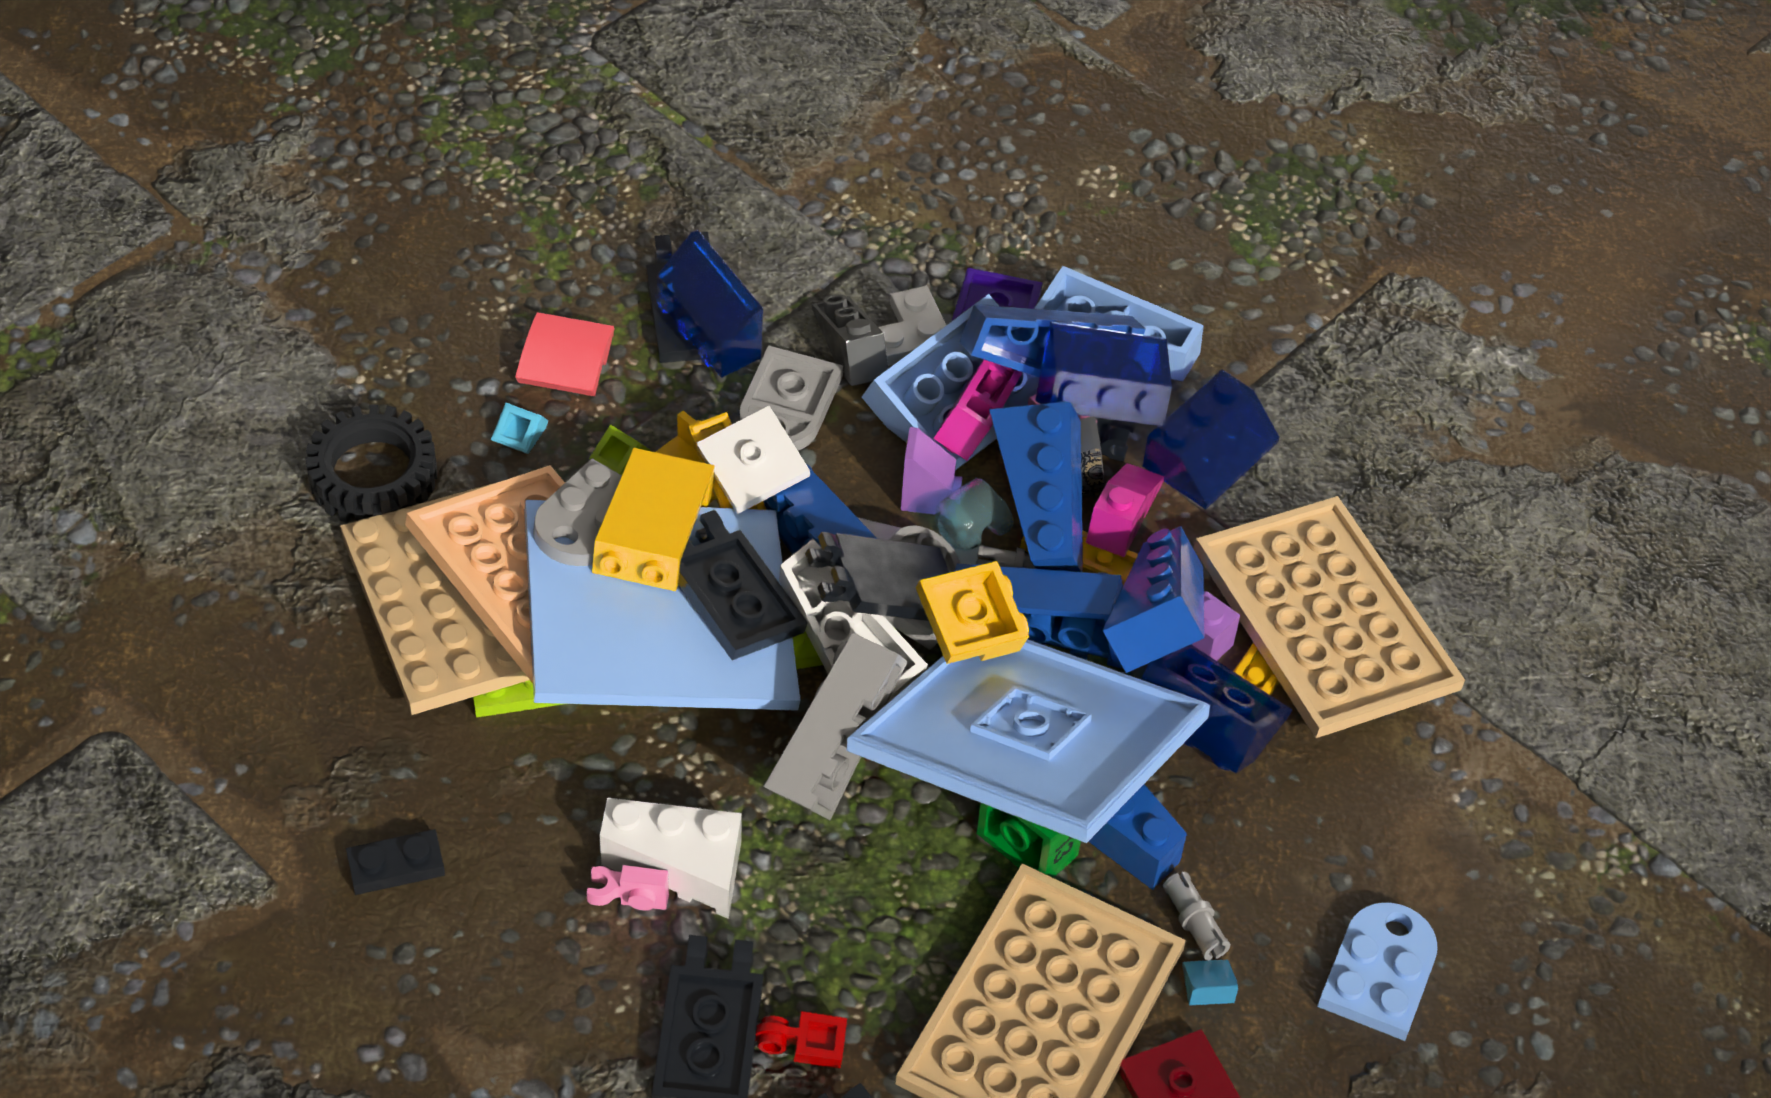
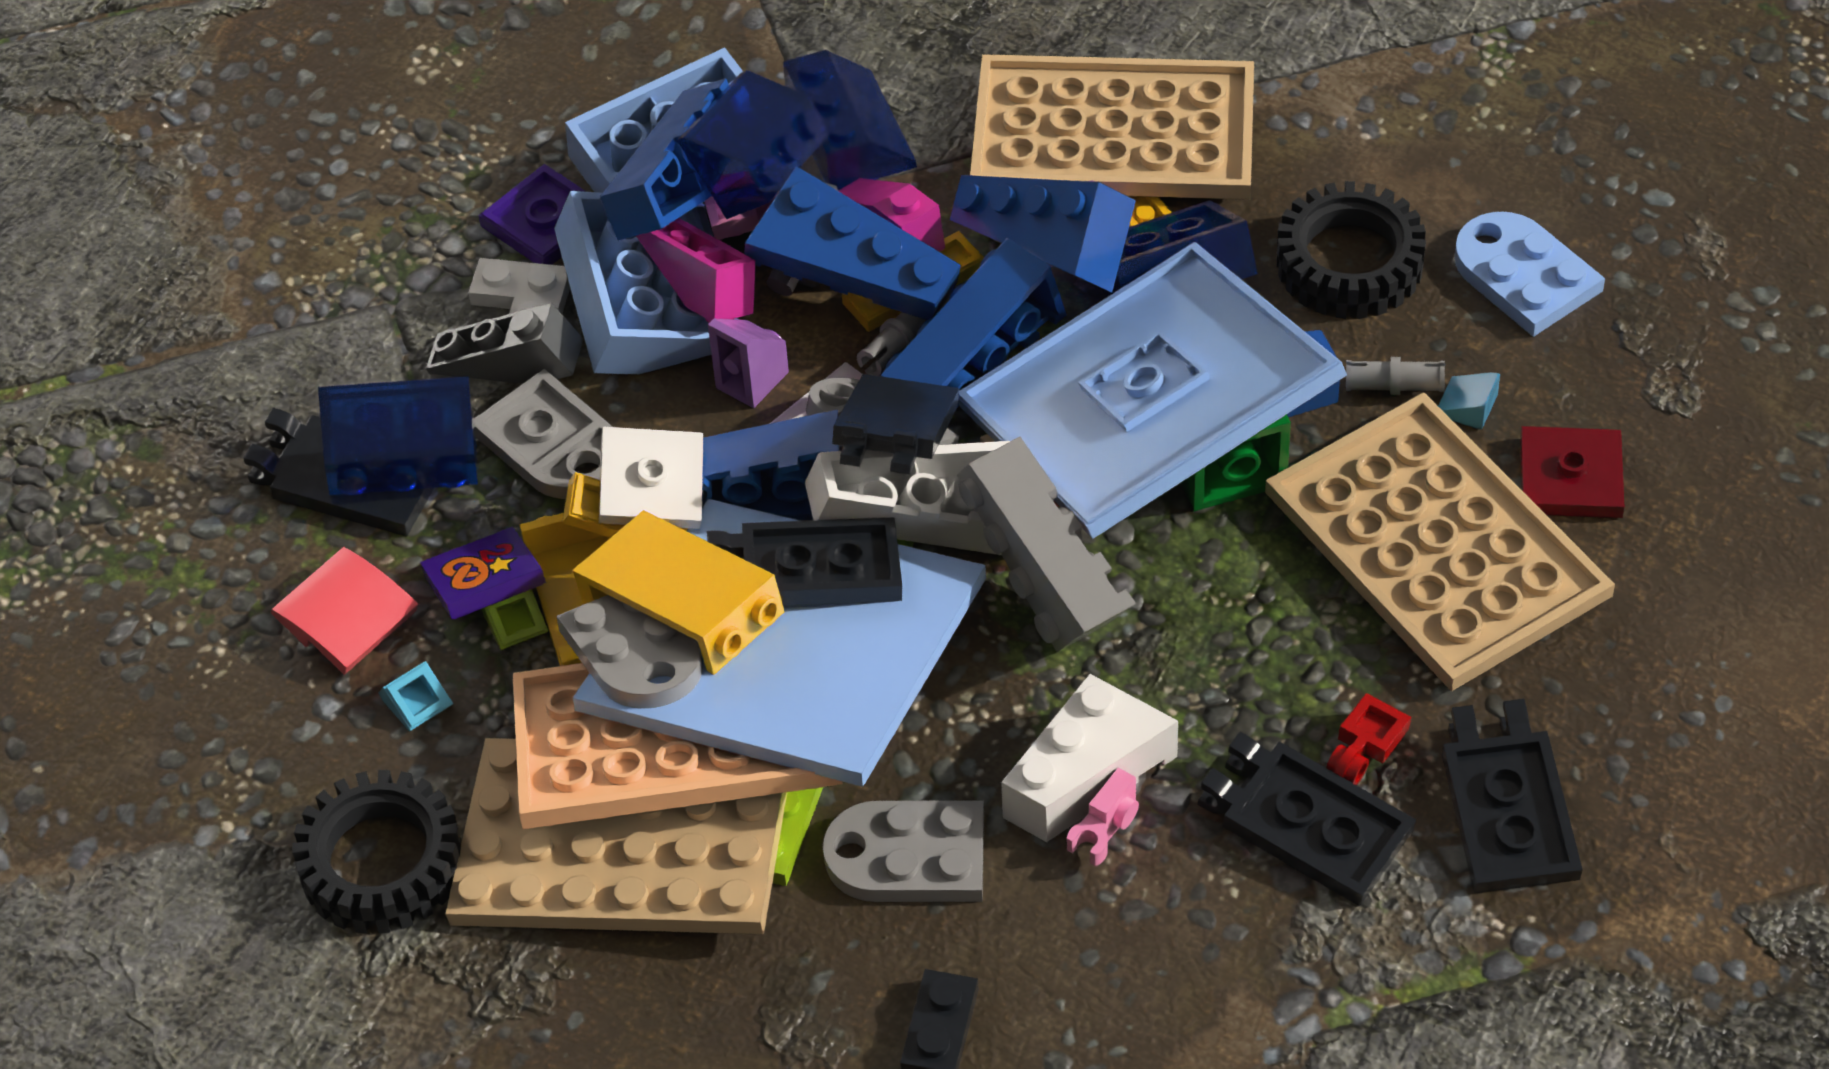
camera: 55 degrees left, 0 degrees up
yellow plate [916,561,1029,664] -> none
clear light blue helmet [935,478,1014,551] -> none
none -> dark purple tile [420,527,546,619]
none -> light grey plate [823,801,984,902]
none -> black tyre [1276,181,1426,319]

